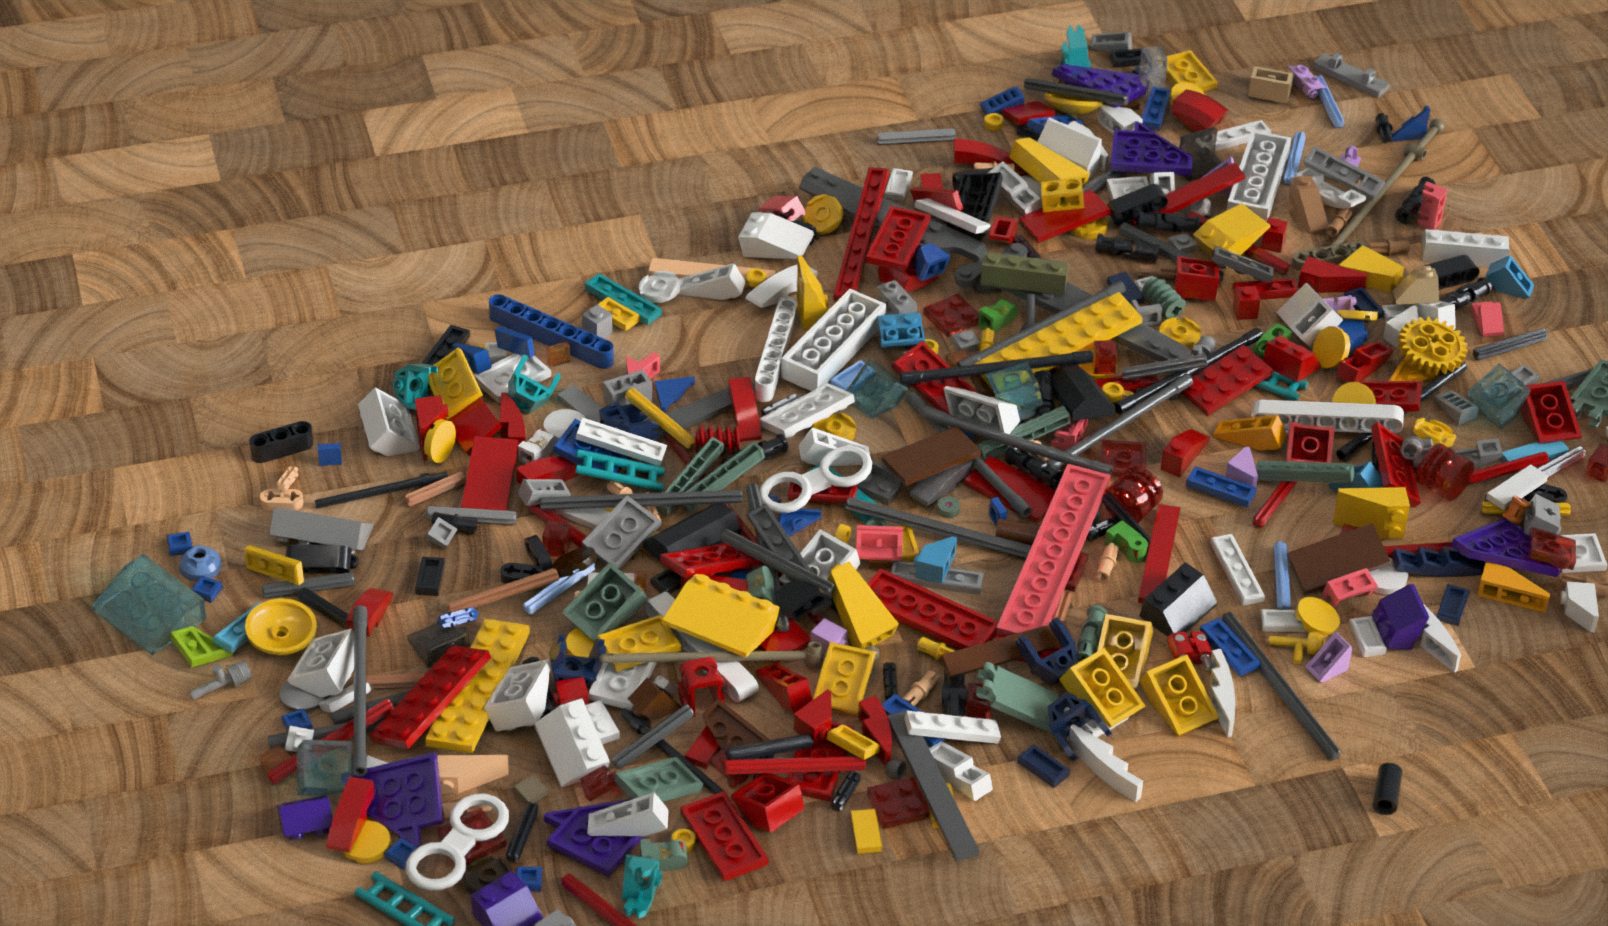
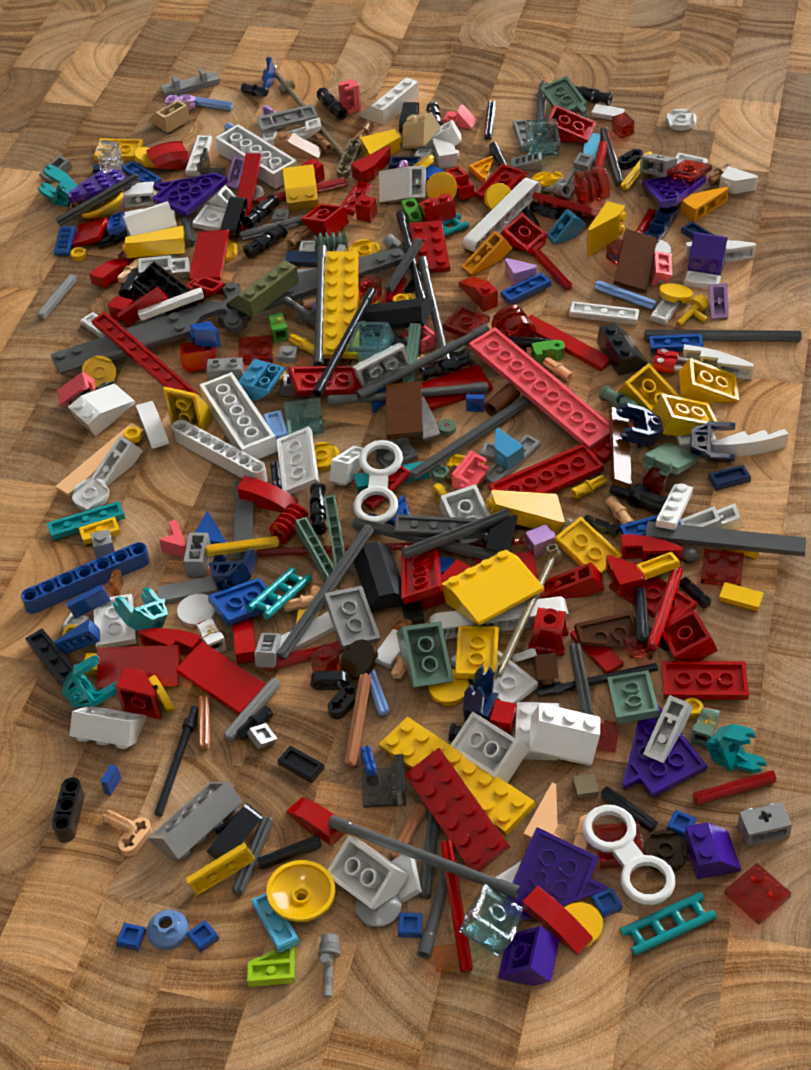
camera: 55 degrees left, 5 degrees up
clear light blue slope [92,554,207,655] -> none
white tile [285,726,314,752] -> none
yellow tile [428,347,483,420] -> none
white plate [575,418,667,466] -> none
sand green leg [747,566,776,605] -> none
red plate [866,206,931,272] -> none
yellow brick [1041,177,1084,213] -> none
black tile [1109,48,1152,68] -> none
dark grey plate [1212,246,1274,283] -> none
sand green piece [1255,460,1355,483] -> none
yellow gear [1397,317,1468,375] -> none
dark azure slope [1485,255,1534,299] -> none
white tile [1486,465,1548,510] -> none
orange bush [1502,495,1531,525] -> none

